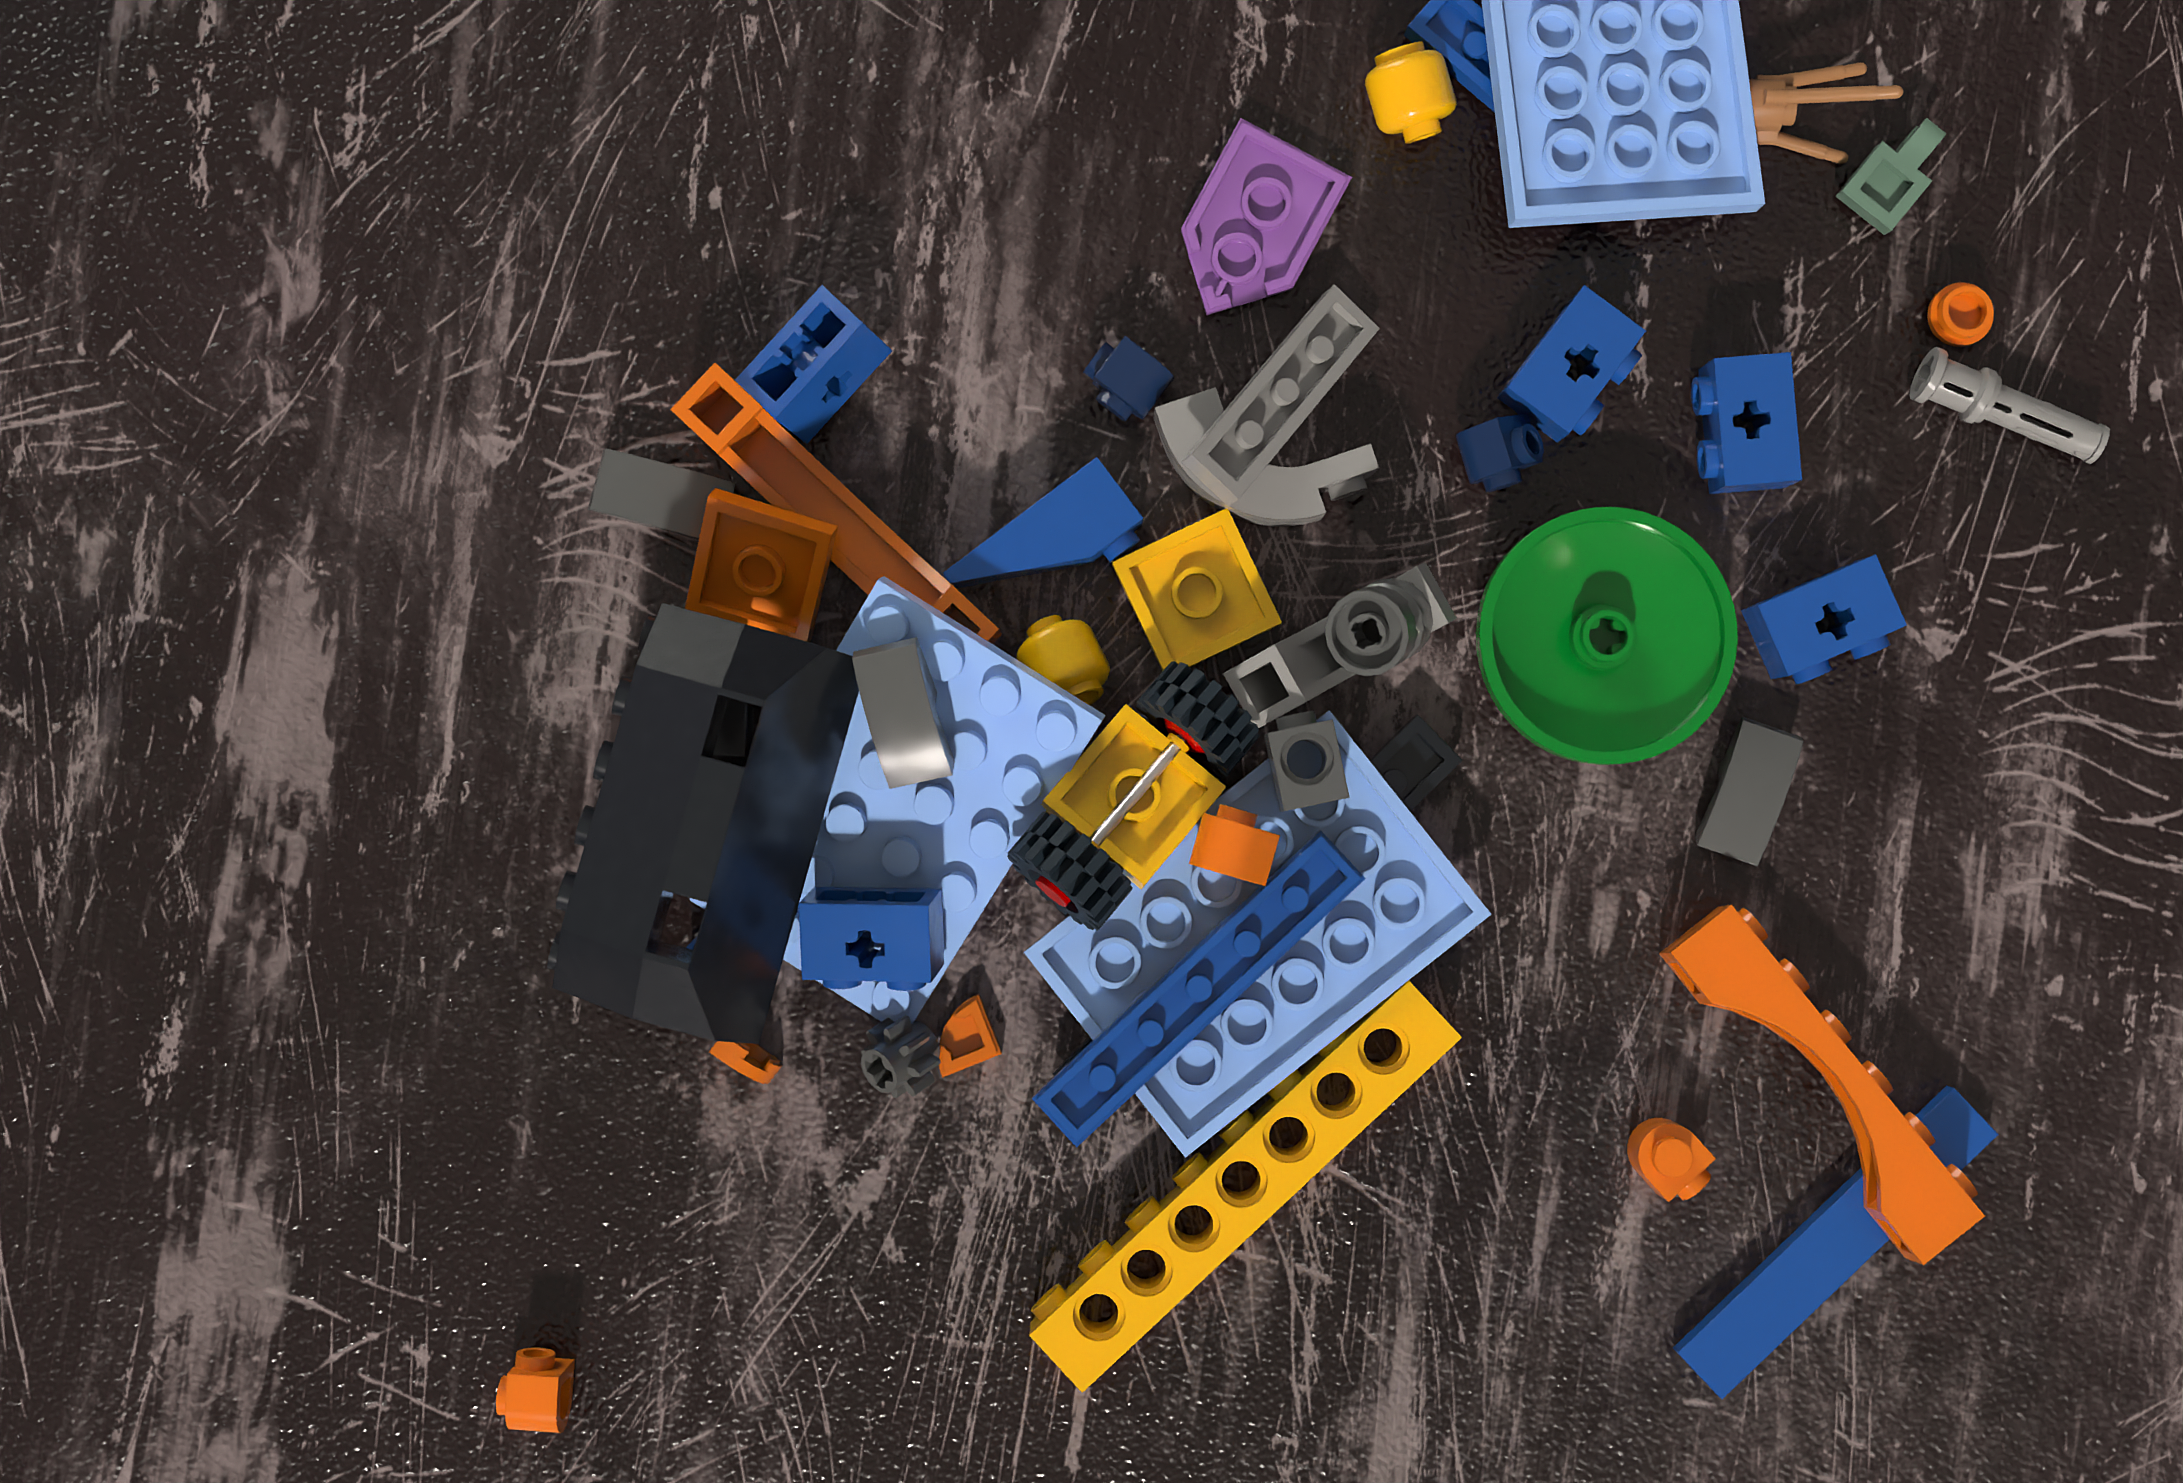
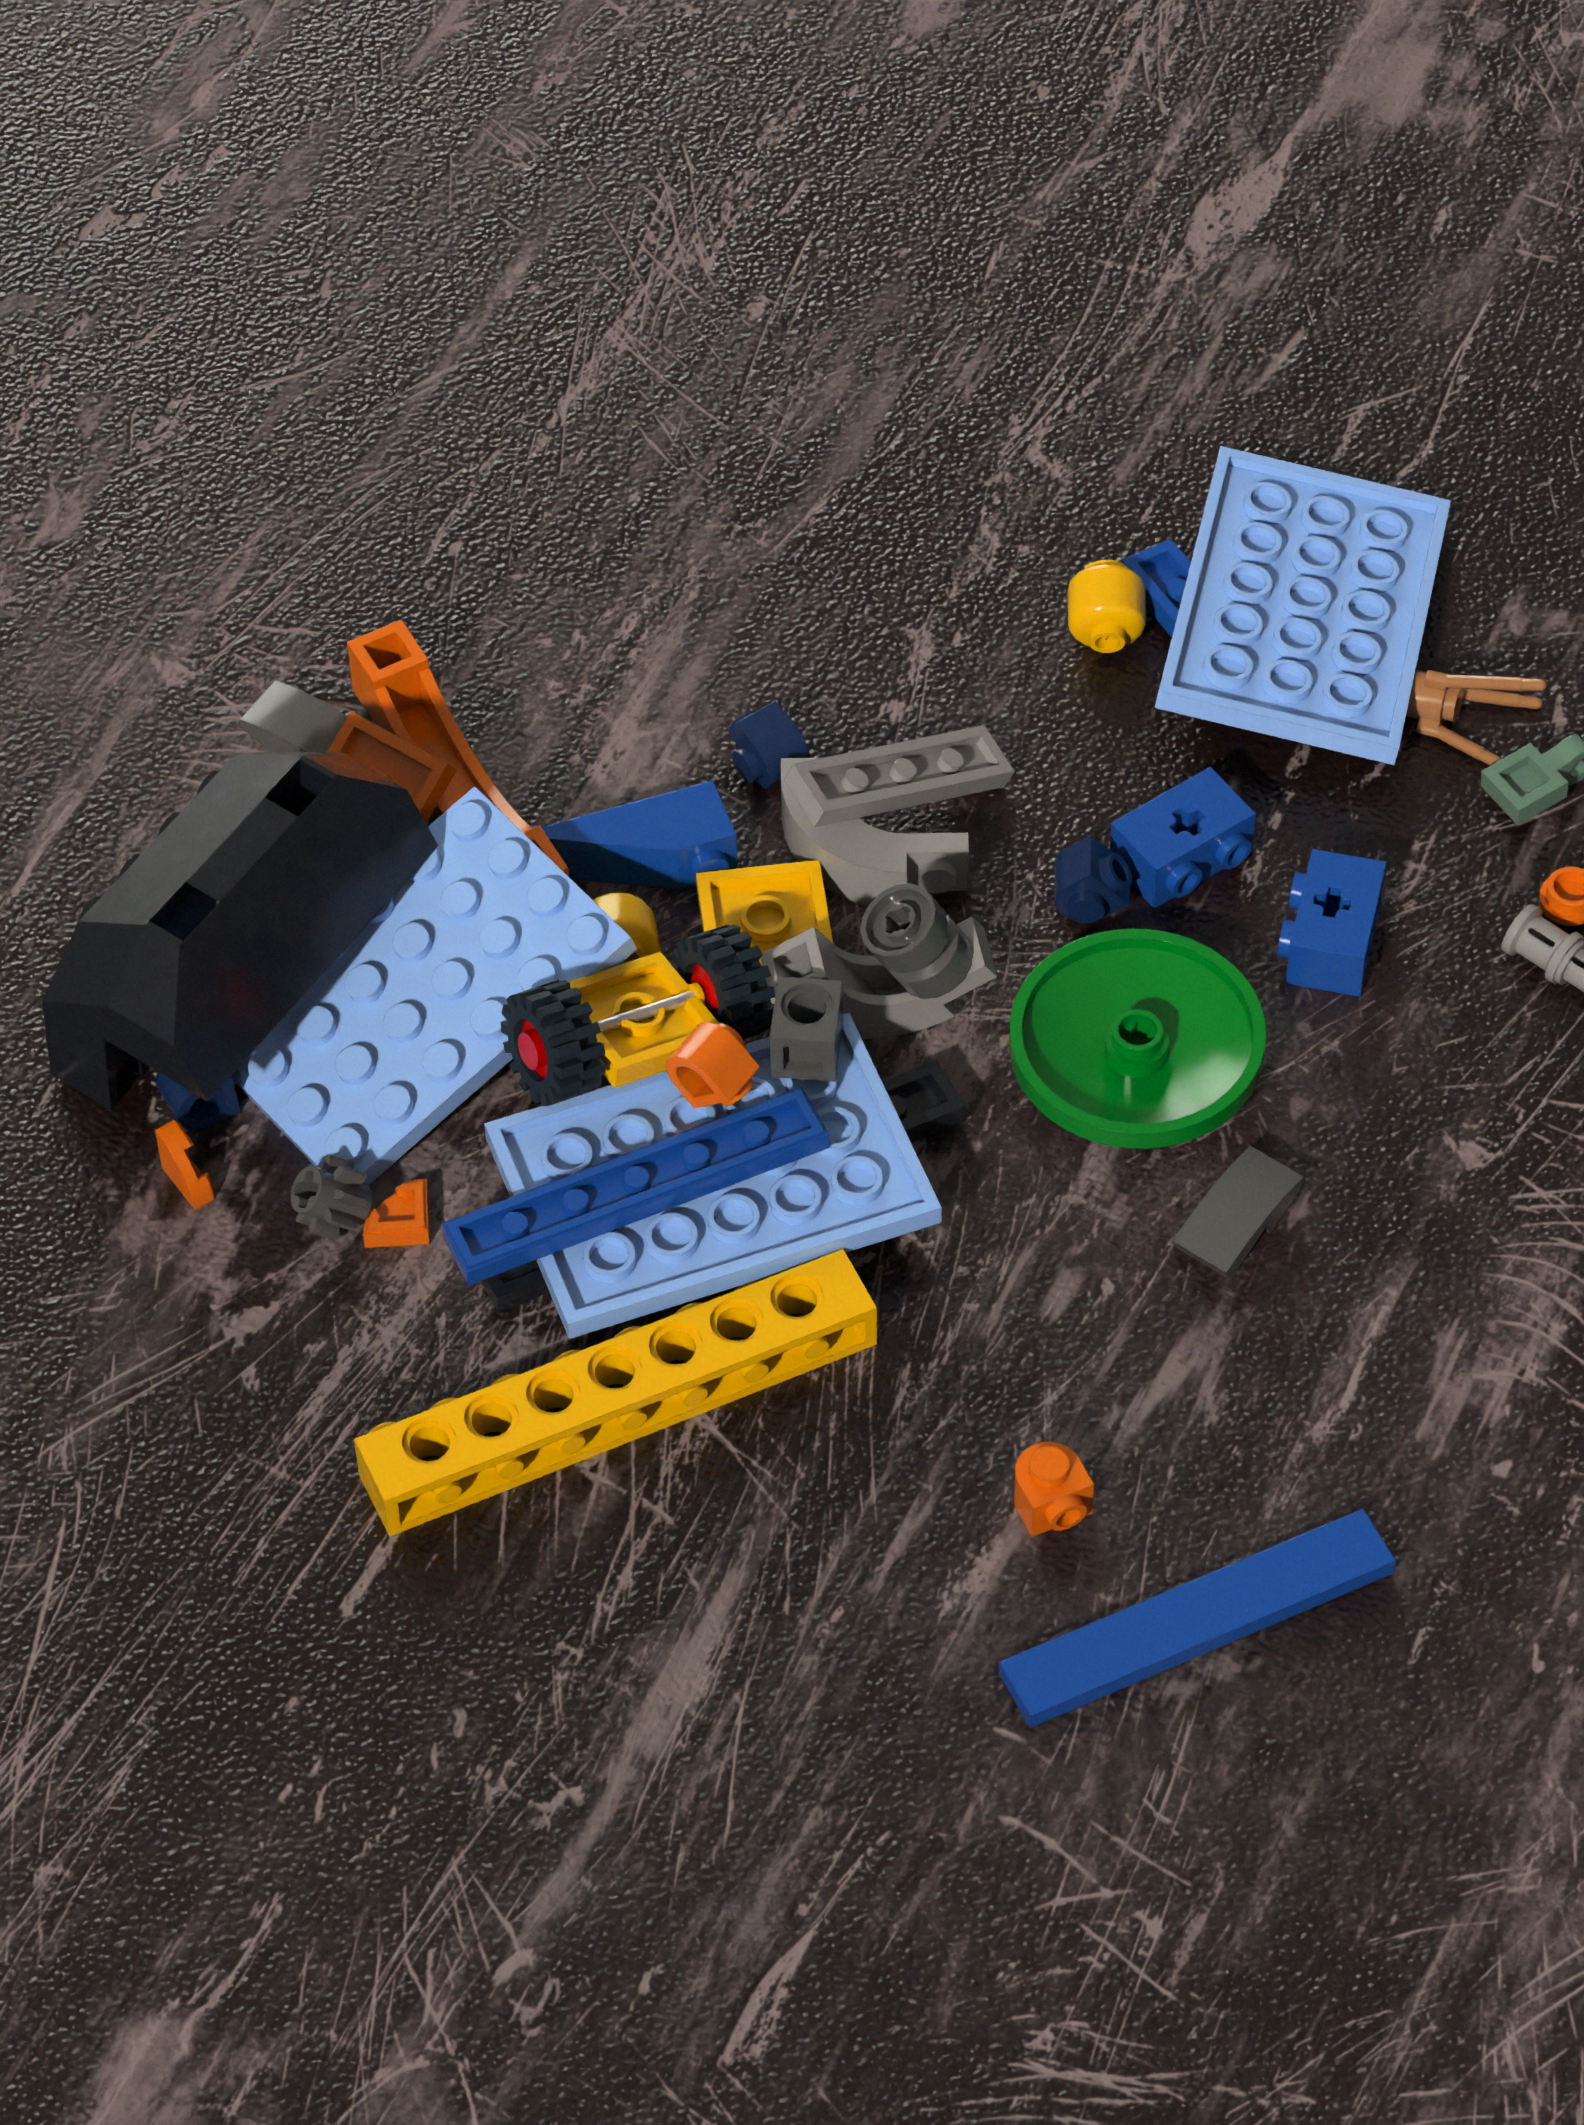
camera: 20 degrees right, 35 degrees down
blue brick [735,285,892,444] -> none
blue brick [799,886,944,991] -> none
dark grey slope [852,637,955,789] -> none
medium lavender tile [1181,118,1352,315] -> none
orange arch [1659,905,1985,1265] -> none
blue brick [1741,554,1907,685] -> none

